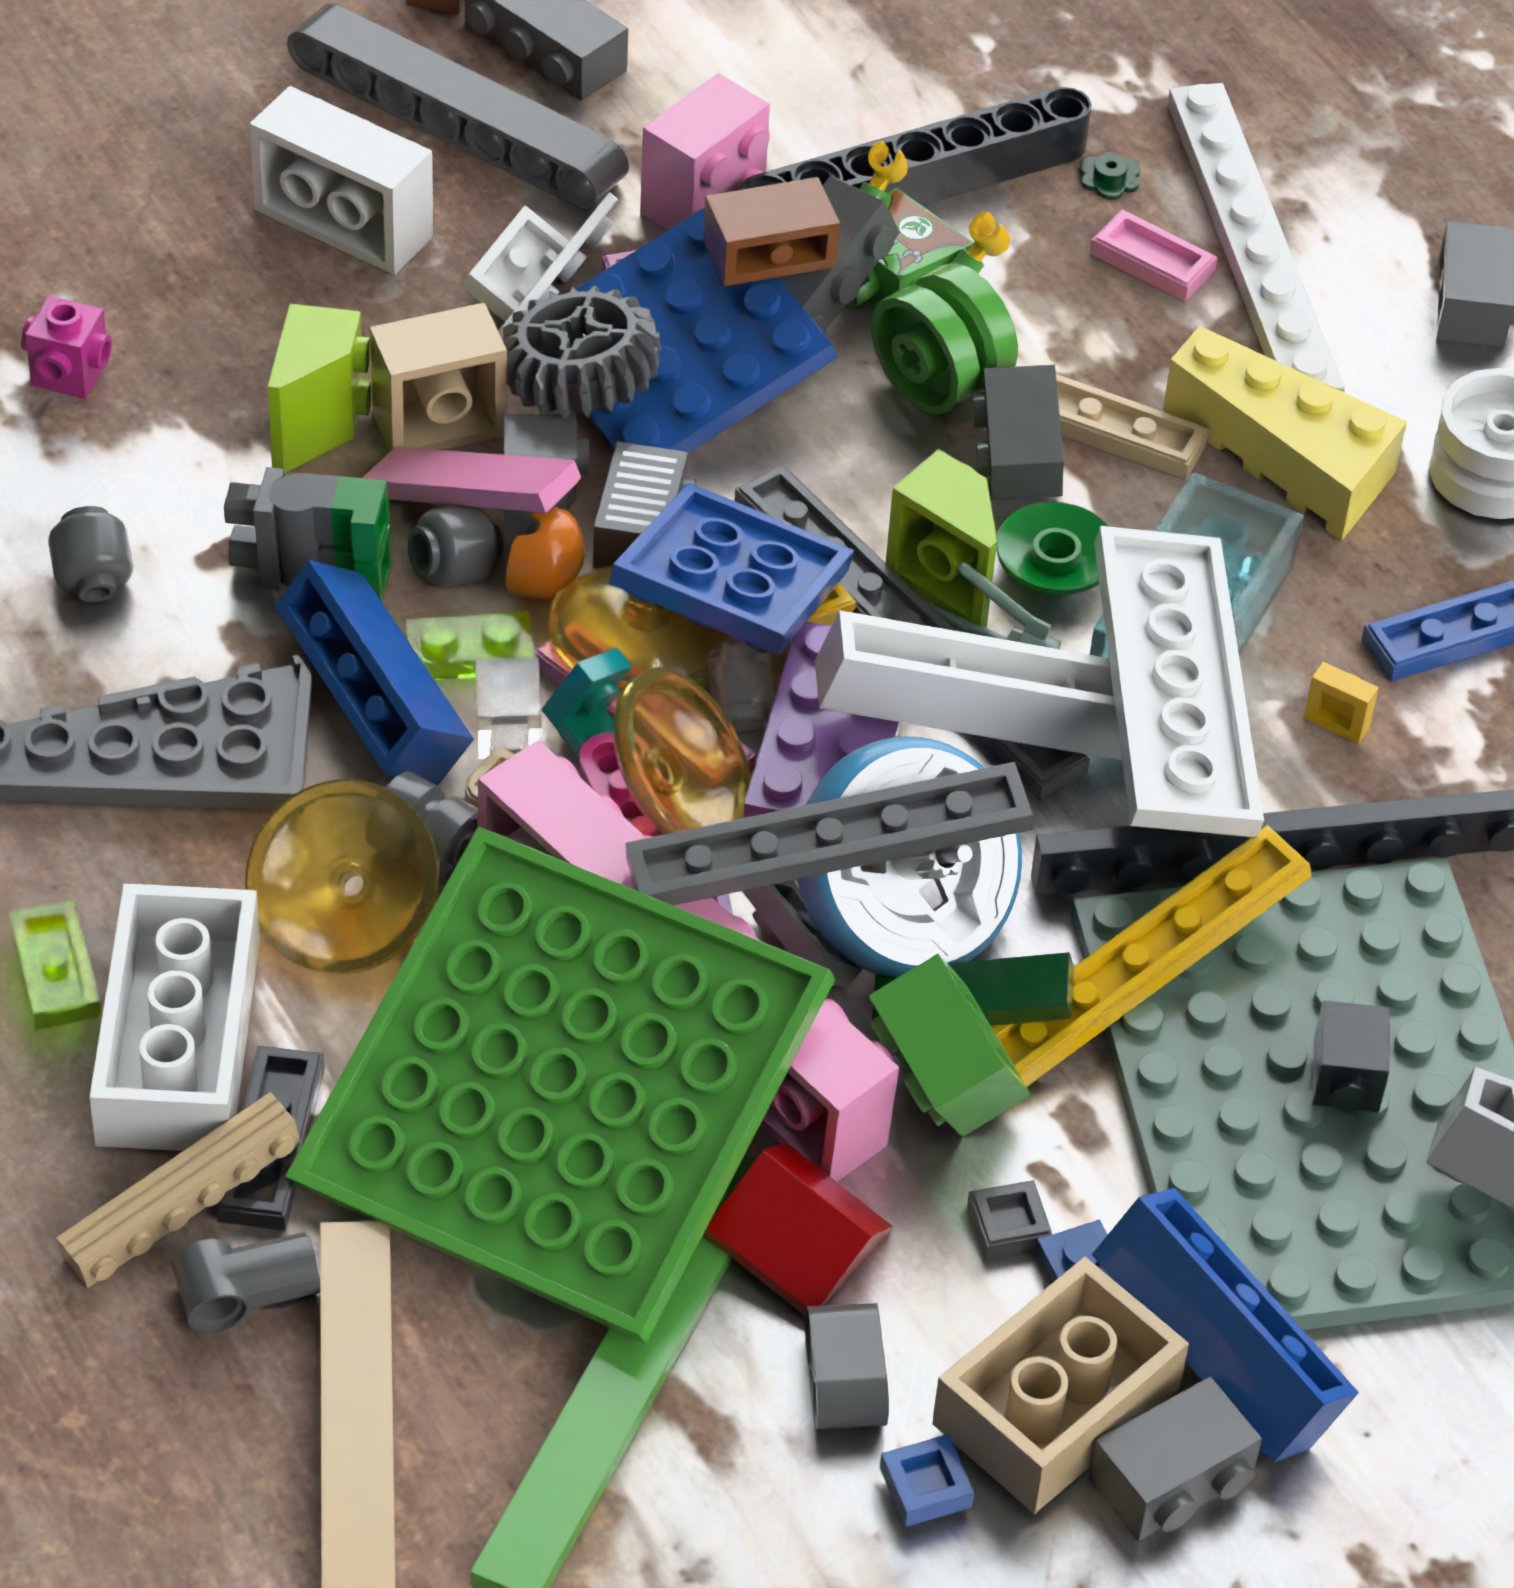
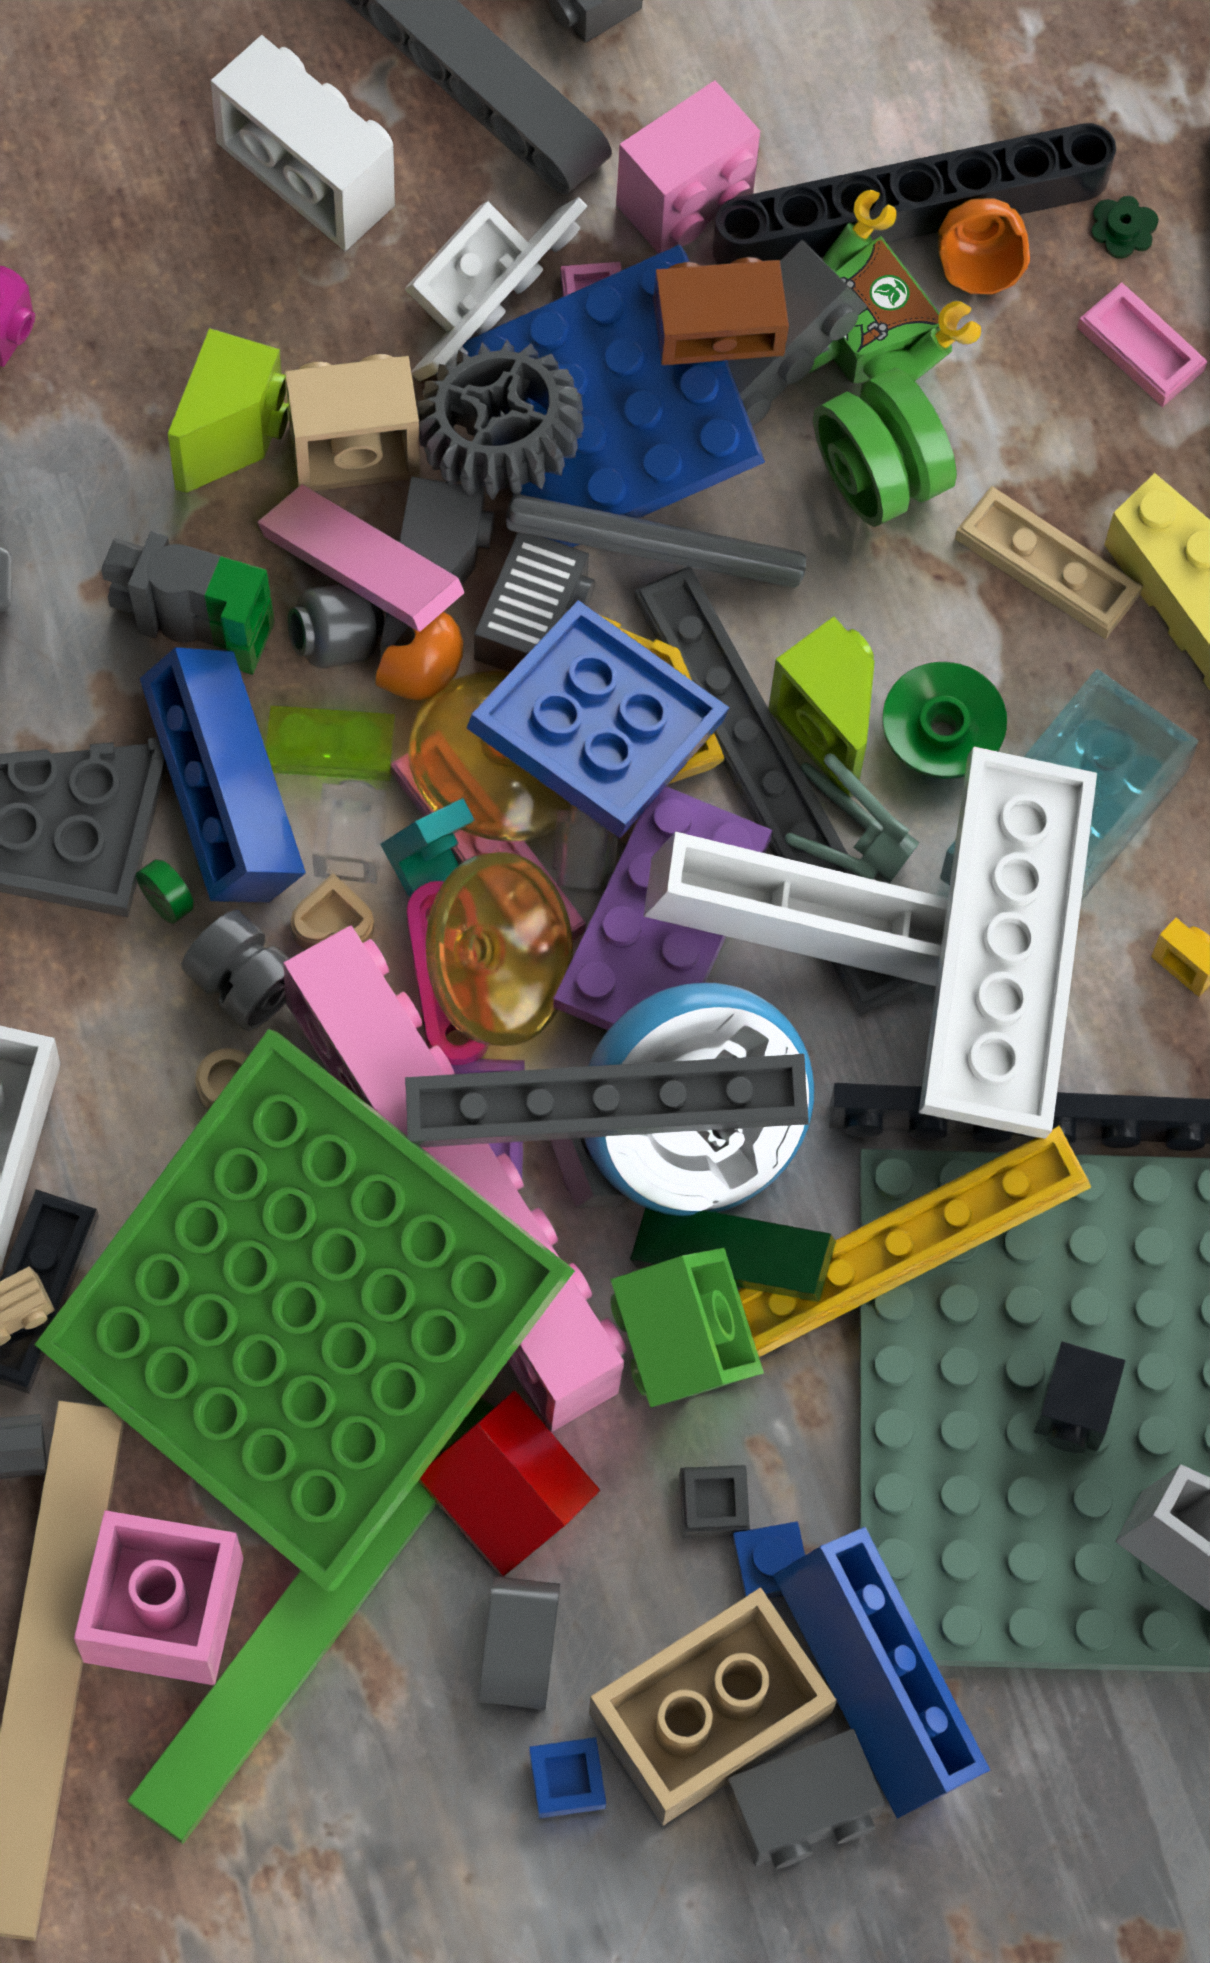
camera: 10 degrees right, 20 degrees up
clear yellow dish [245,779,439,975] -> none
dark grey brick [973,364,1064,500] -> none
none -> bright pink brick [74,1511,244,1685]
none -> green tile [136,859,194,924]
none -> dark grey axle [506,494,806,588]
none -> orange hair [938,198,1030,294]

